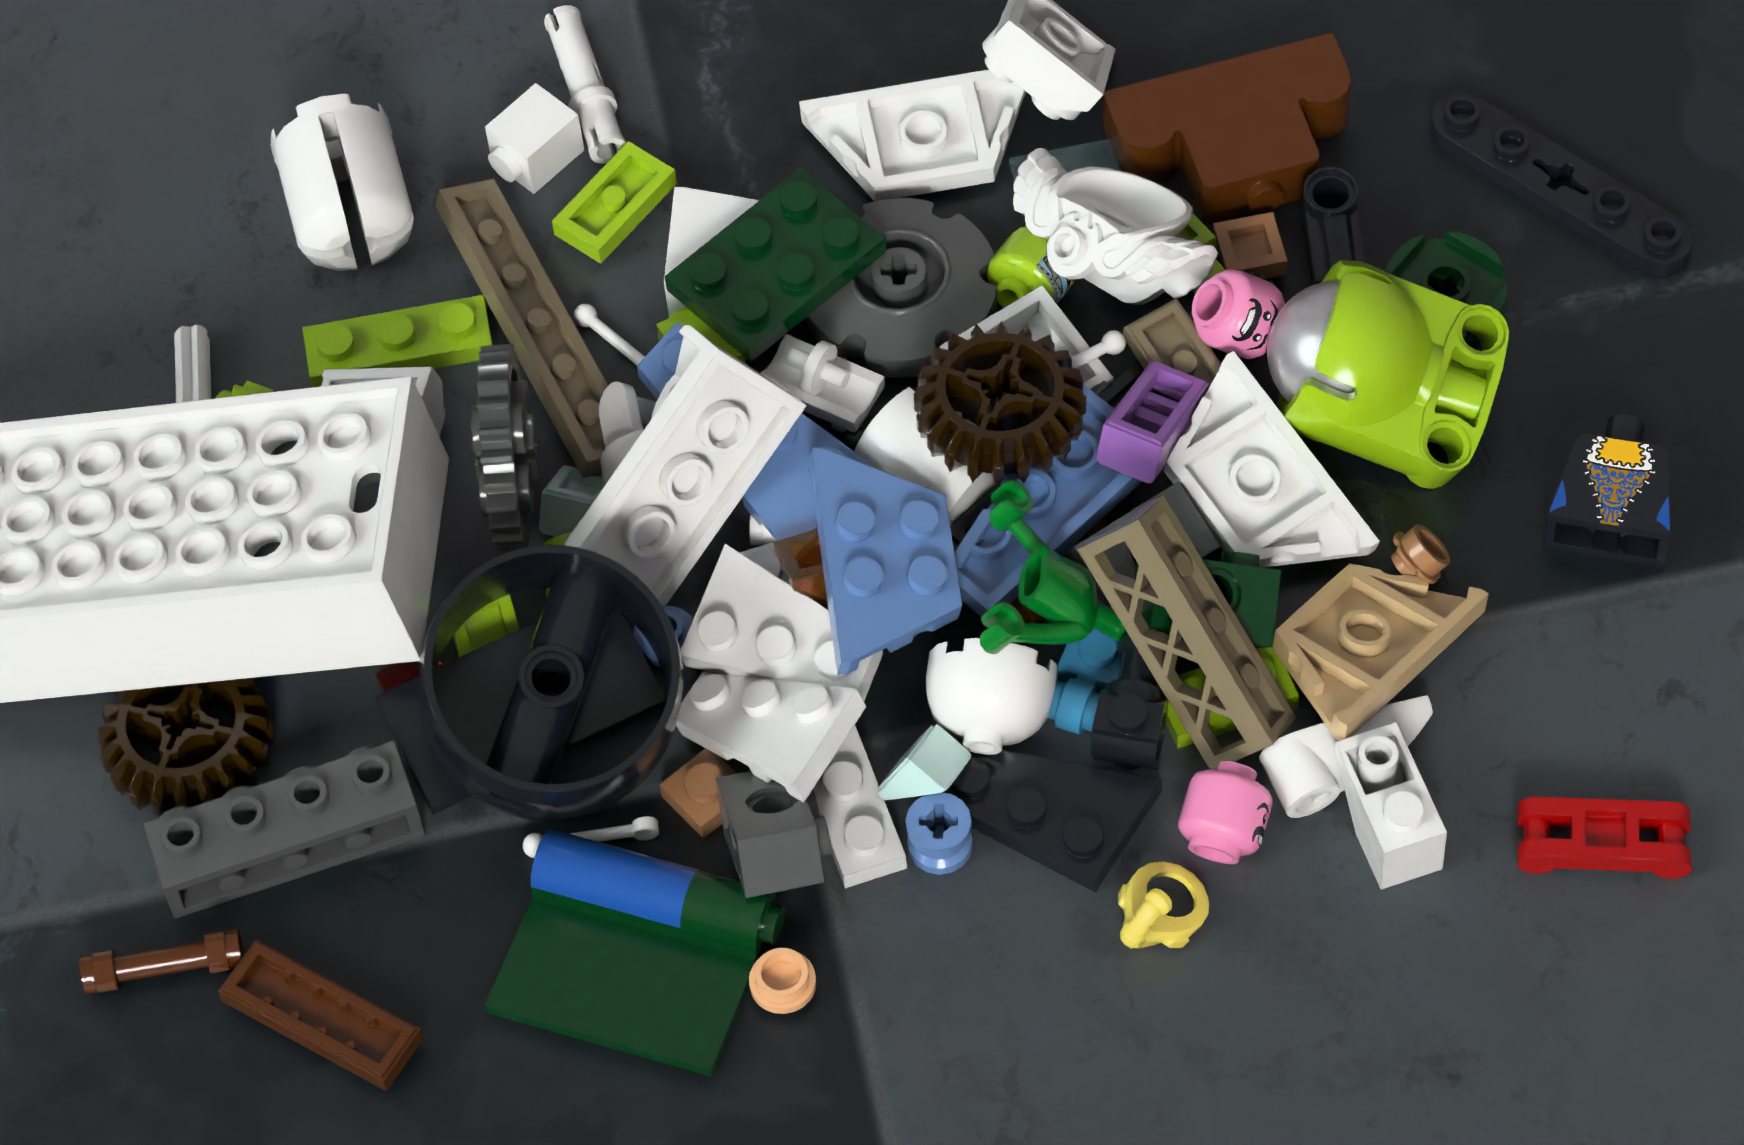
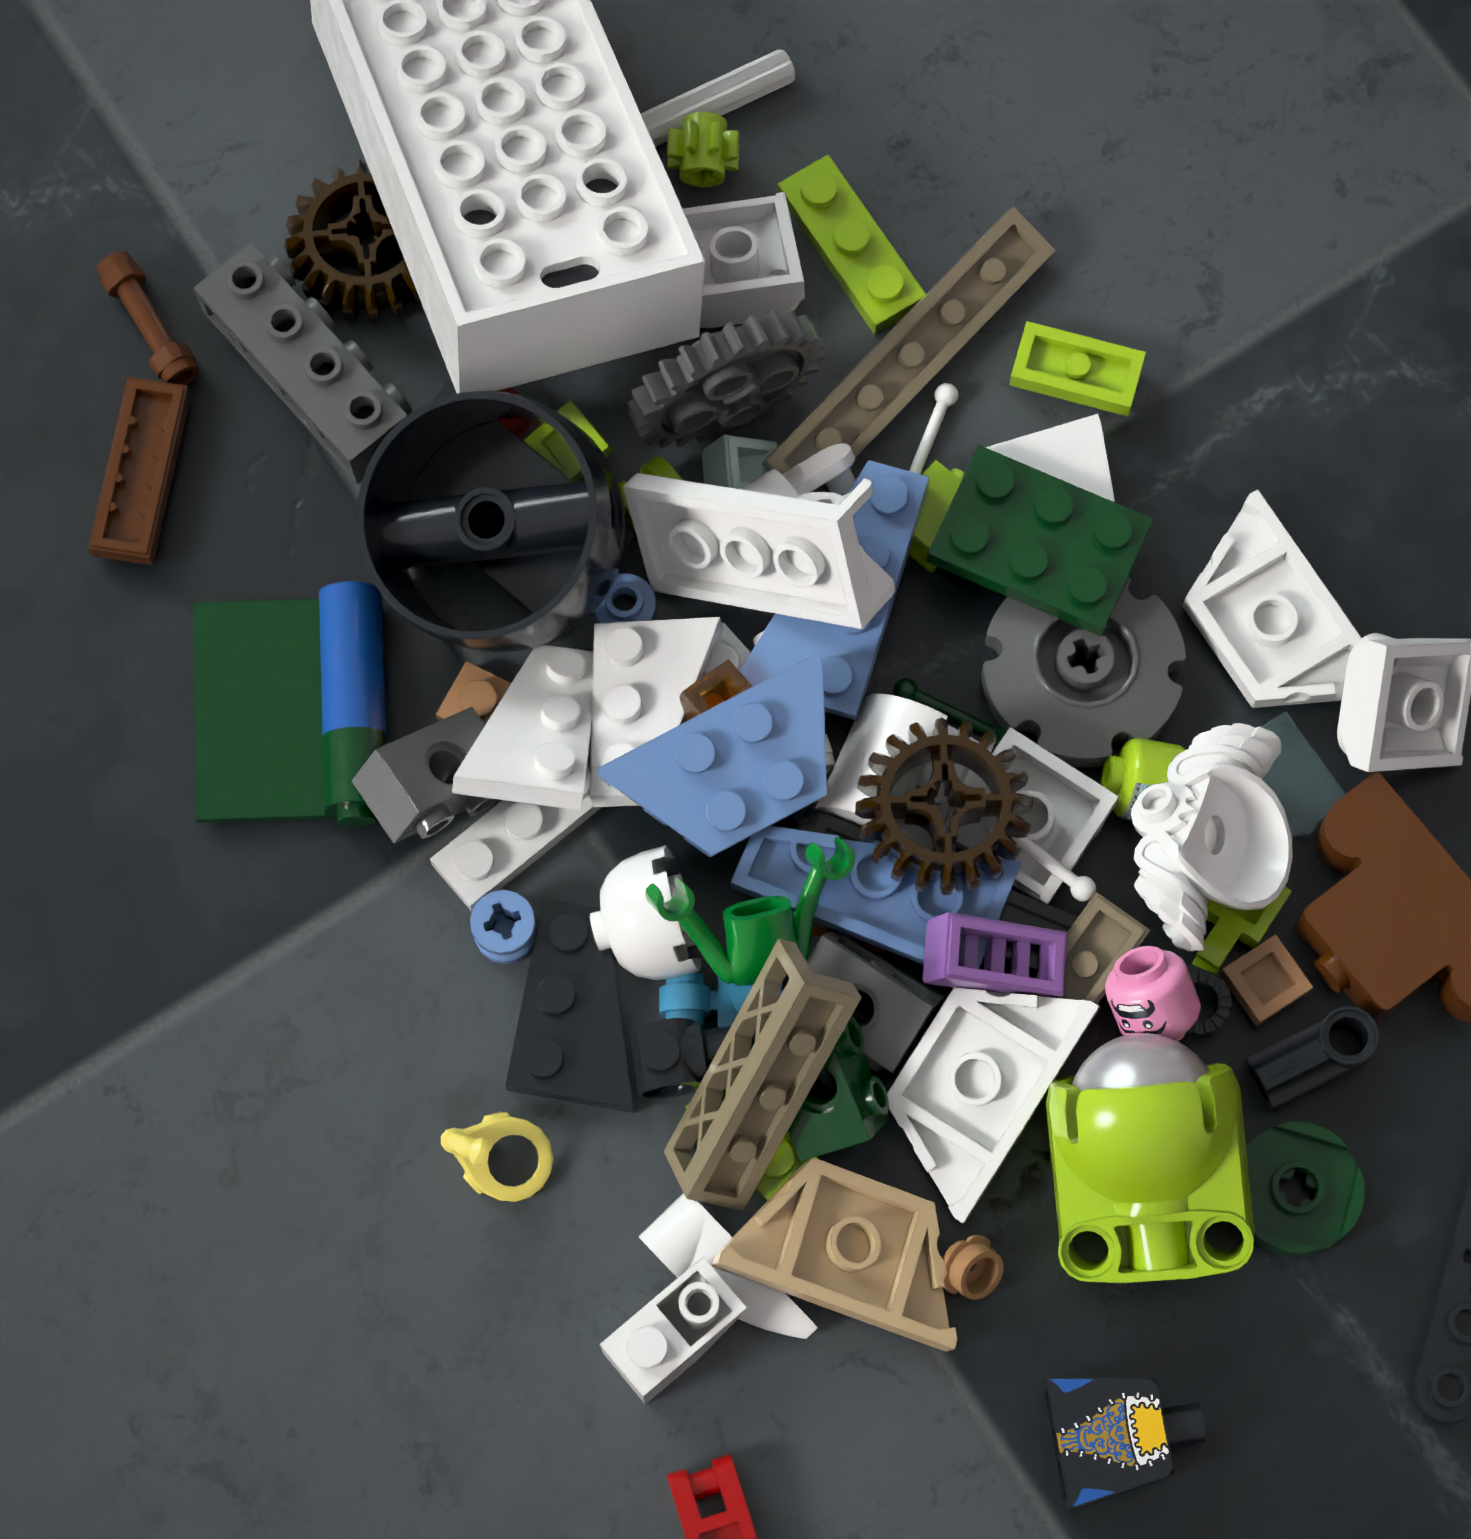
camera: 65 degrees right, 15 degrees up
white cylinder [270,93,414,271] -> none
white brick [485,83,584,194] -> none
white hinge [523,816,659,858] -> none
white pin [544,5,626,164] -> none
light nougat plate [749,948,816,1014] -> none
white hips [760,334,885,434] -> none
light aqua slope [877,724,971,801] -> none
bright pink head [1178,761,1273,864] -> none

